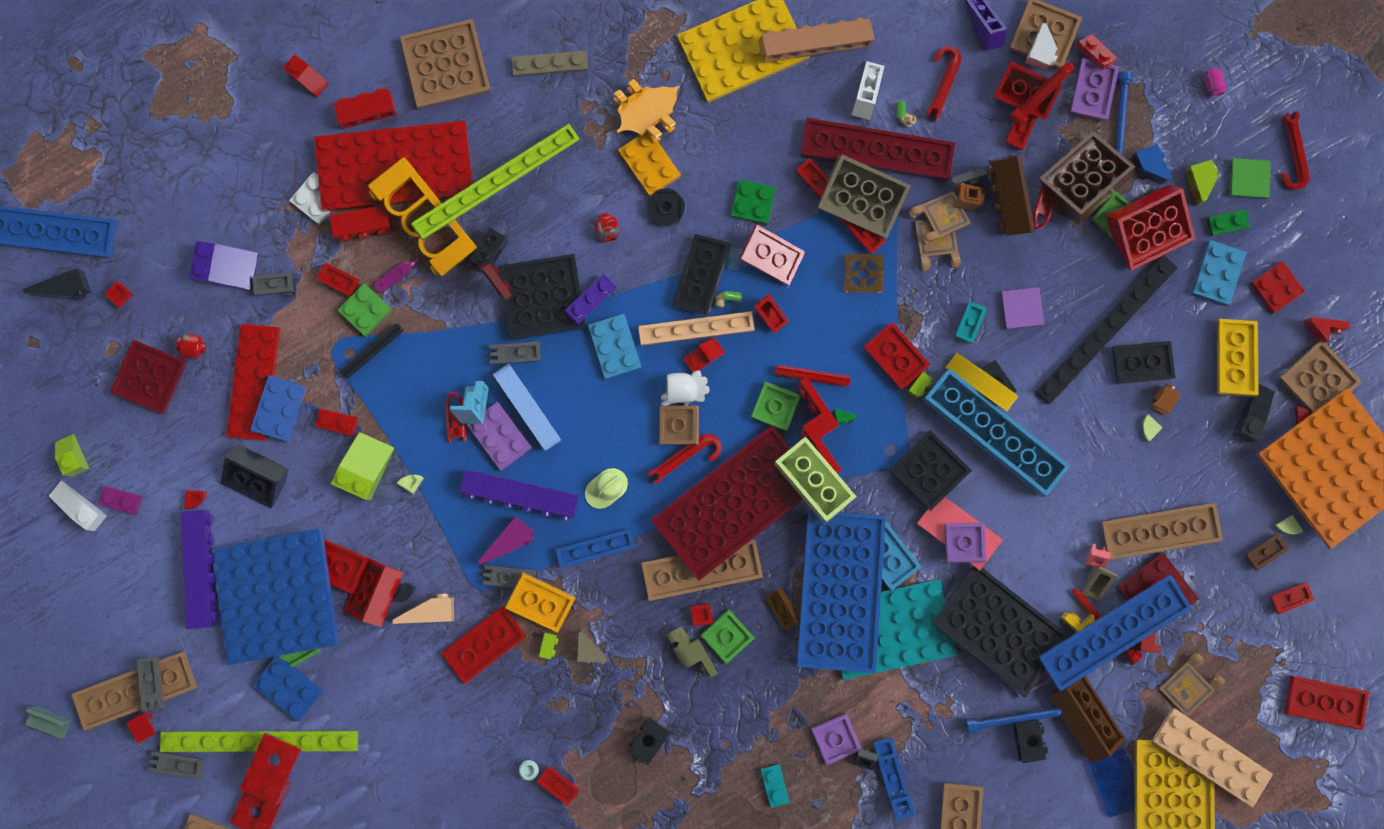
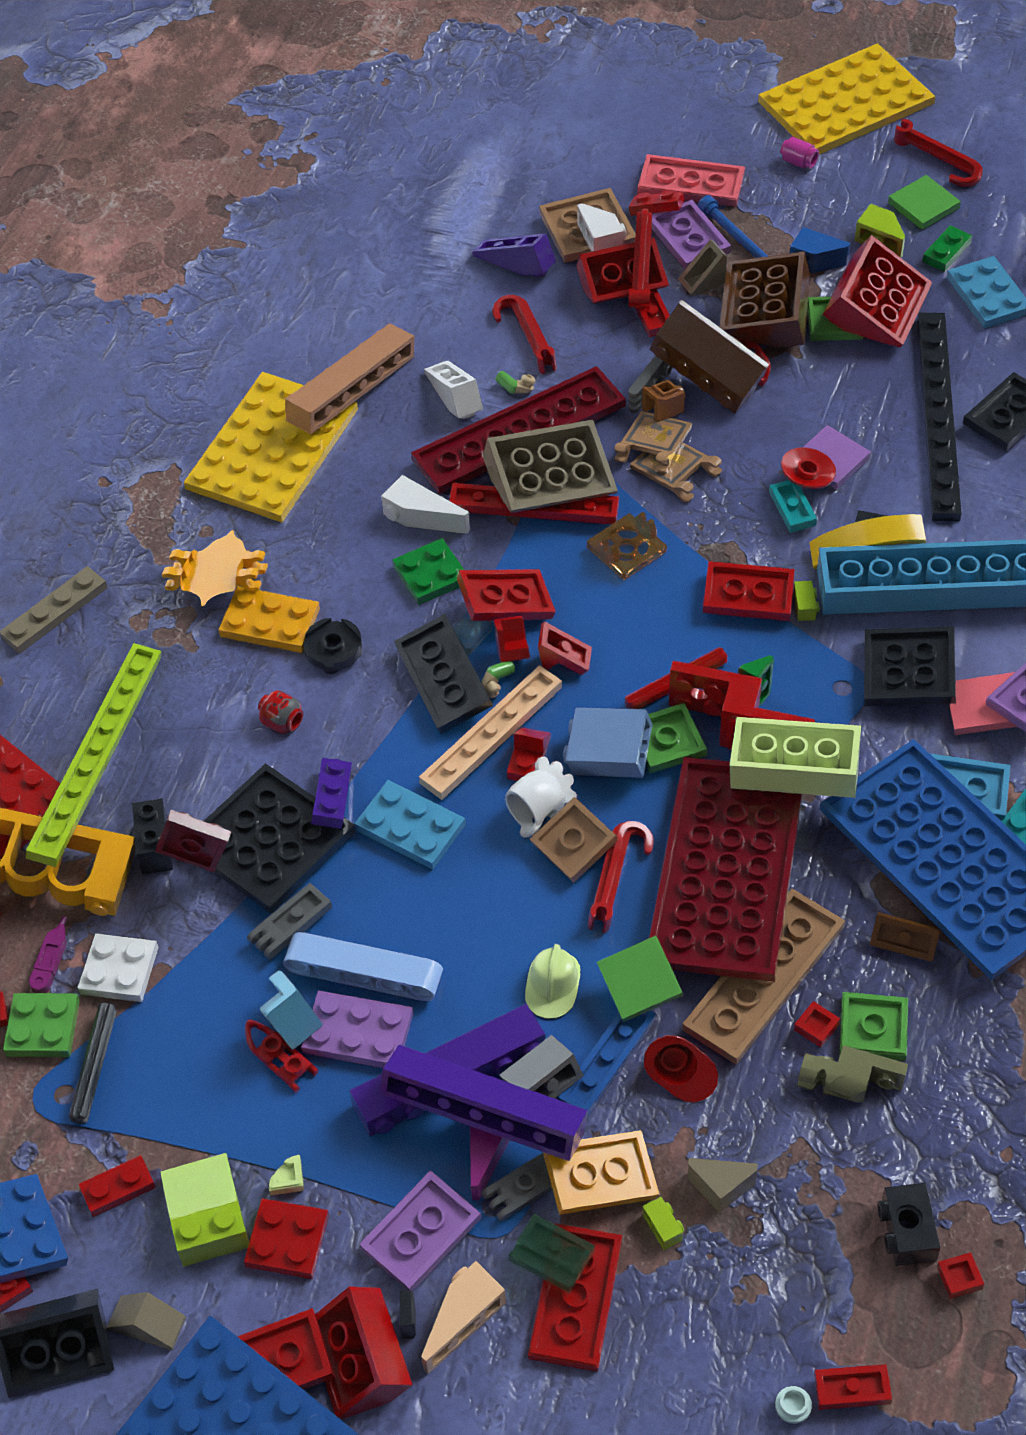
camera: 35 degrees left, 30 degrees down
none -> white plate [78,934,159,1002]
none -> dark tan slope [107,1292,186,1350]
none -> red plate [244,1198,329,1279]
none -> medium lavender plate [359,1171,481,1292]
none -> dark purple brick [380,1045,588,1161]
none -> white slope [381,475,470,534]
none -> red panel [494,616,530,662]
none -> brick [500,1035,584,1099]
none -> clear green plate [509,1214,595,1293]
none -> medium blue brick [563,708,653,778]
none -> bright green tile [597,936,683,1022]
none -> coral tile [637,154,745,207]
none -> red piece [643,1035,718,1102]
none -> dark tan slope [678,239,727,296]
none -> yellow plate [758,43,935,155]
none -> red dish [781,447,836,489]
none -> red plate [937,1252,985,1299]

